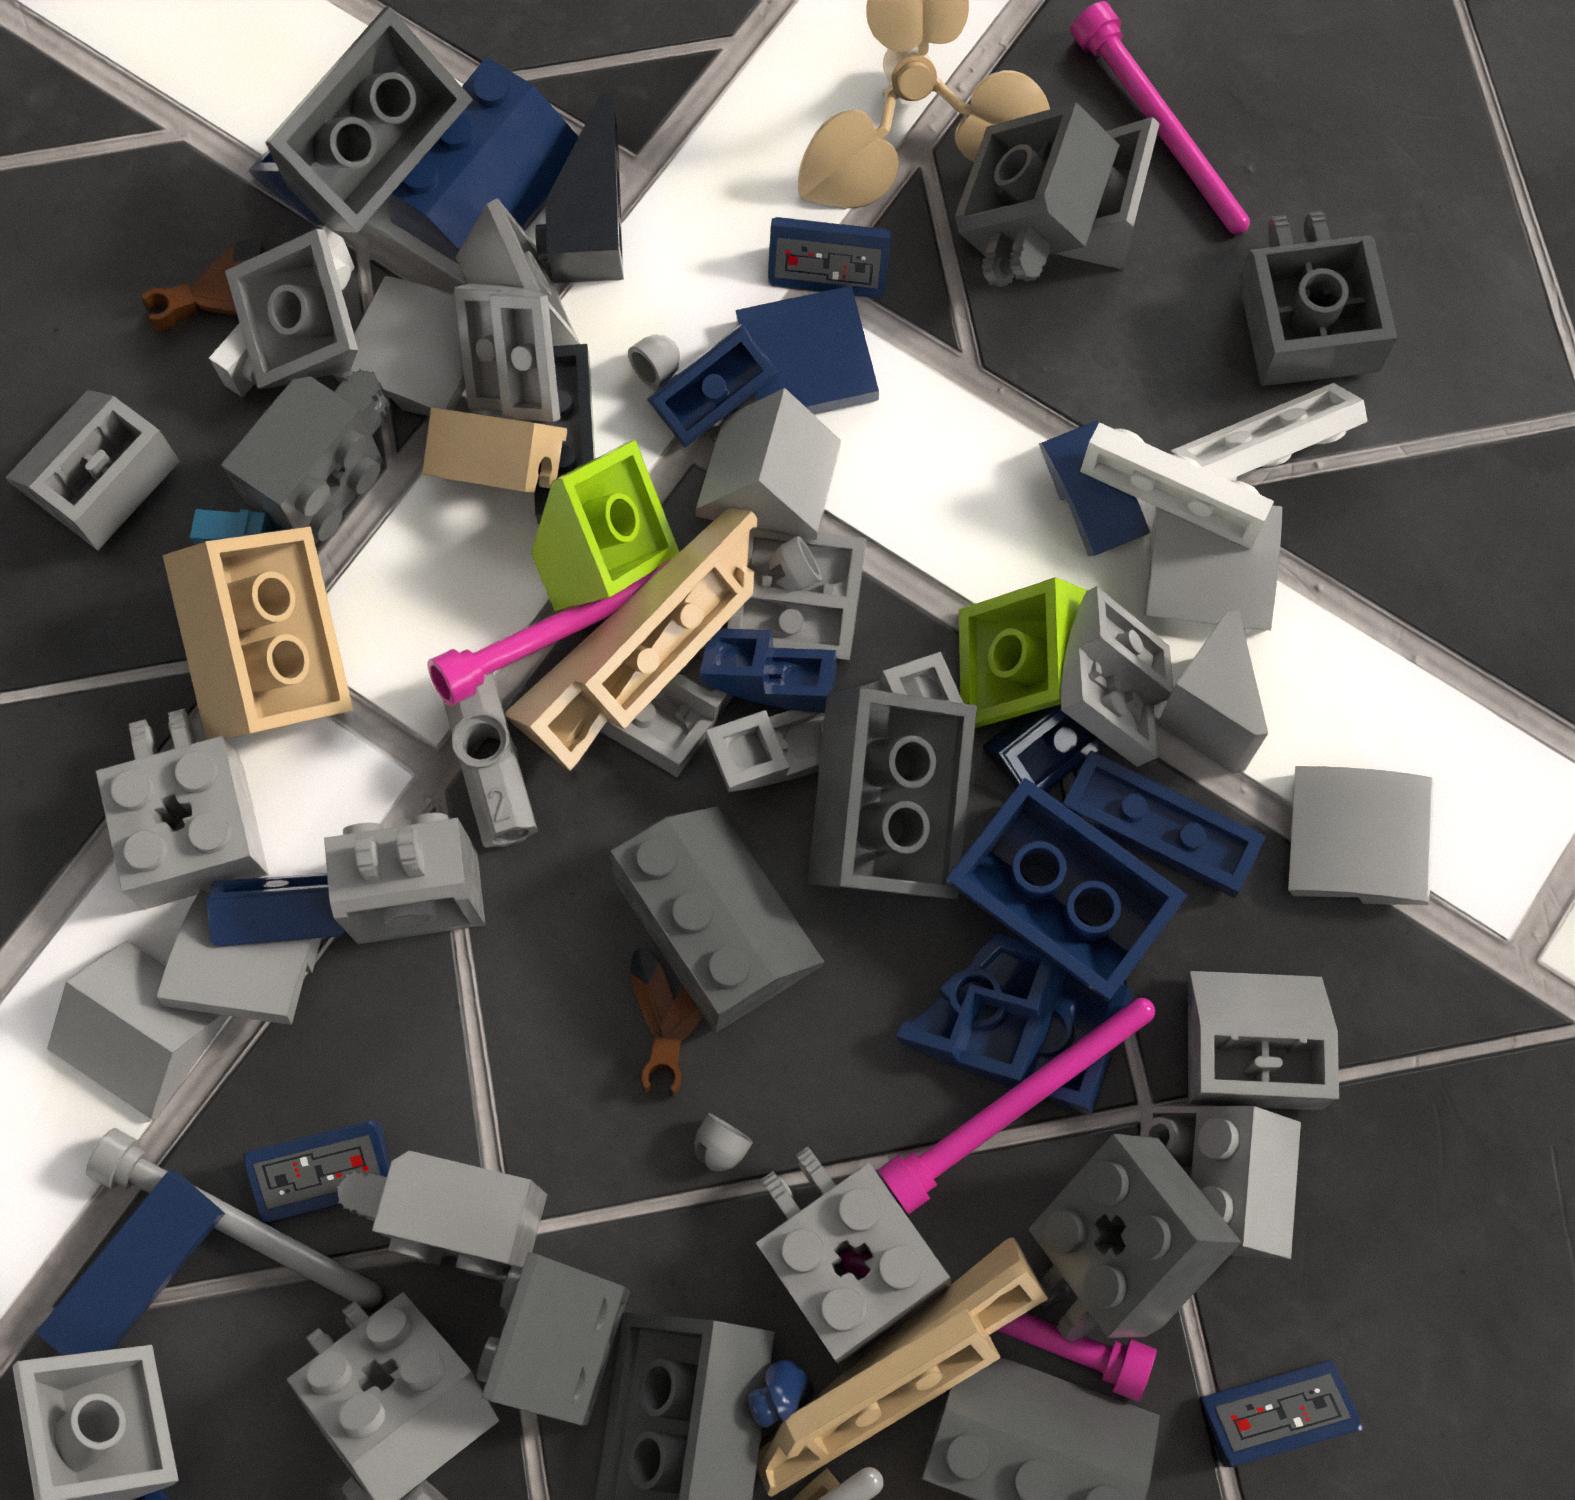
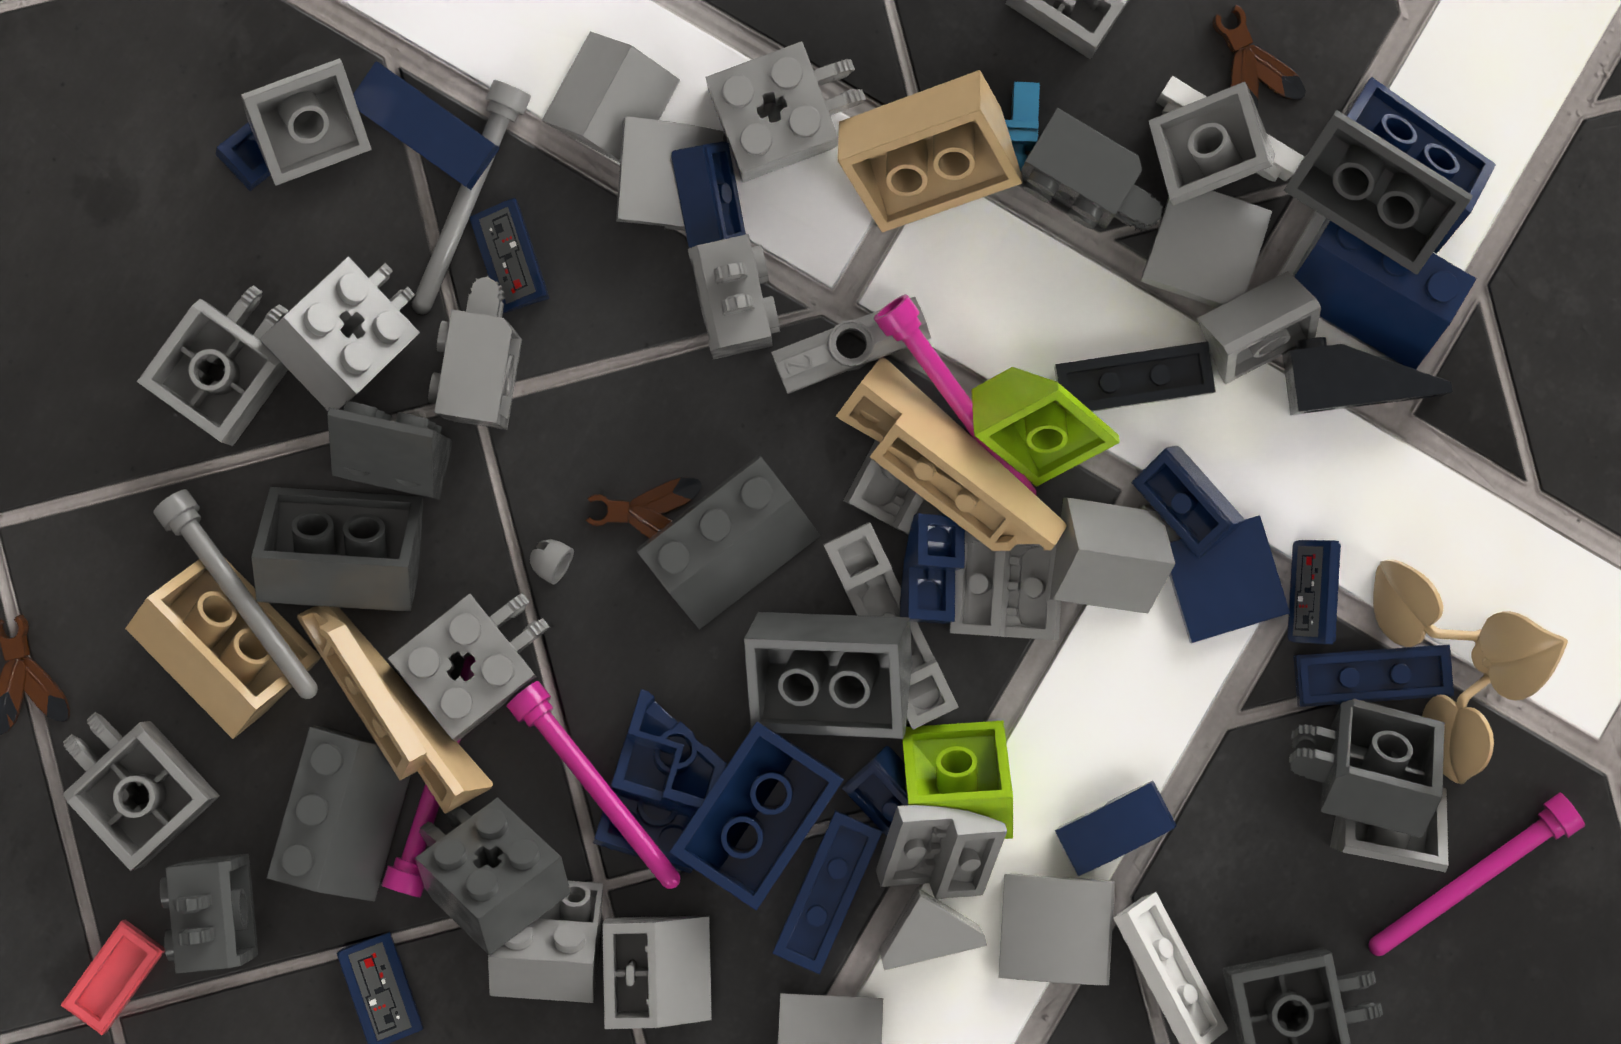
camera: 85 degrees right, 15 degrees up
tan hinge [422,407,567,493] -> none
light grey slope [454,283,560,422] -> none
light grey hinge [628,334,680,388] -> none
dark blue arm [747,1360,815,1427] -> none
light grey hinge [769,536,822,591] -> none
white plate [1080,423,1274,549] -> none
none -> dark blue tile [1294,645,1454,707]

